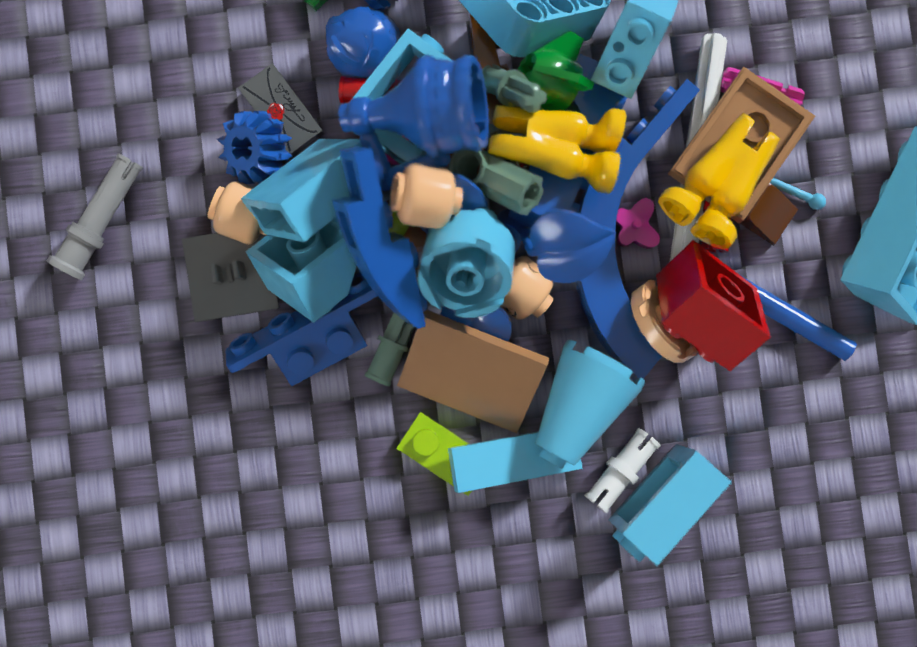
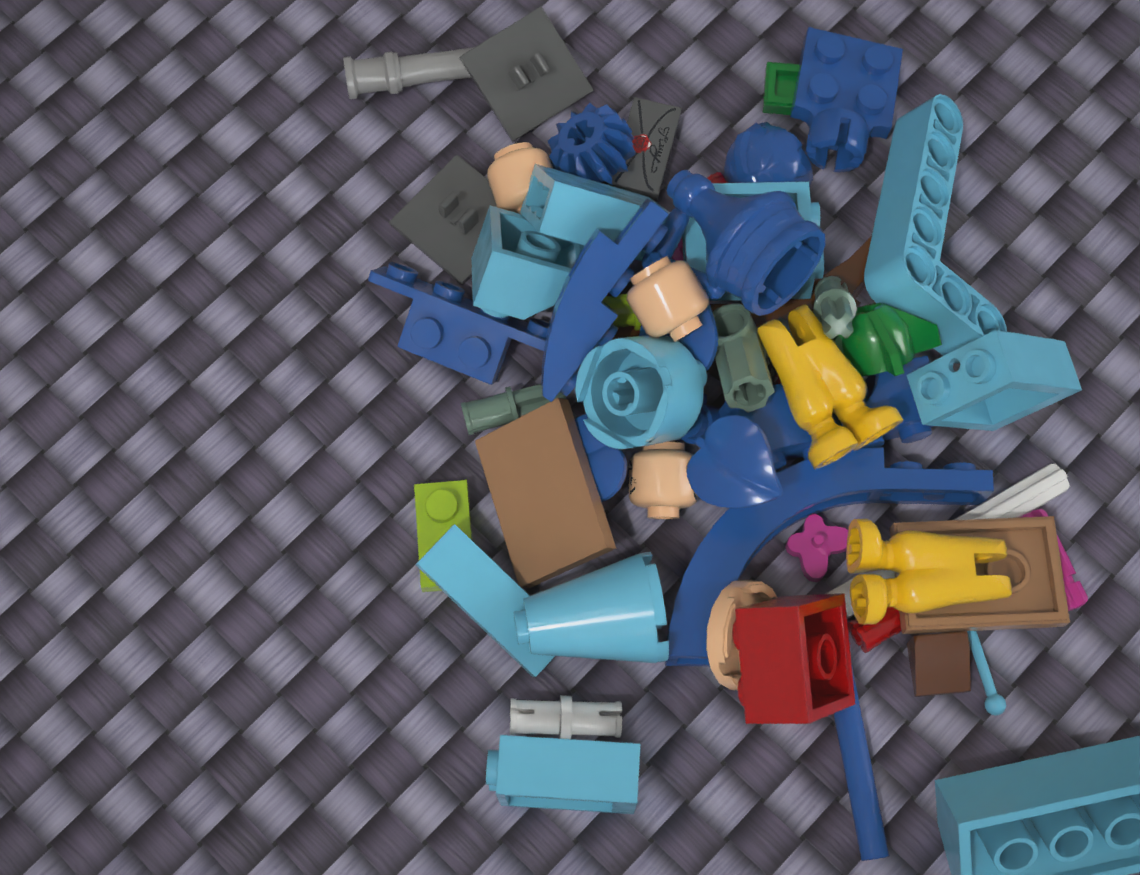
camera: 50 degrees right, 15 degrees down
none -> dark grey piece [459,7,594,142]

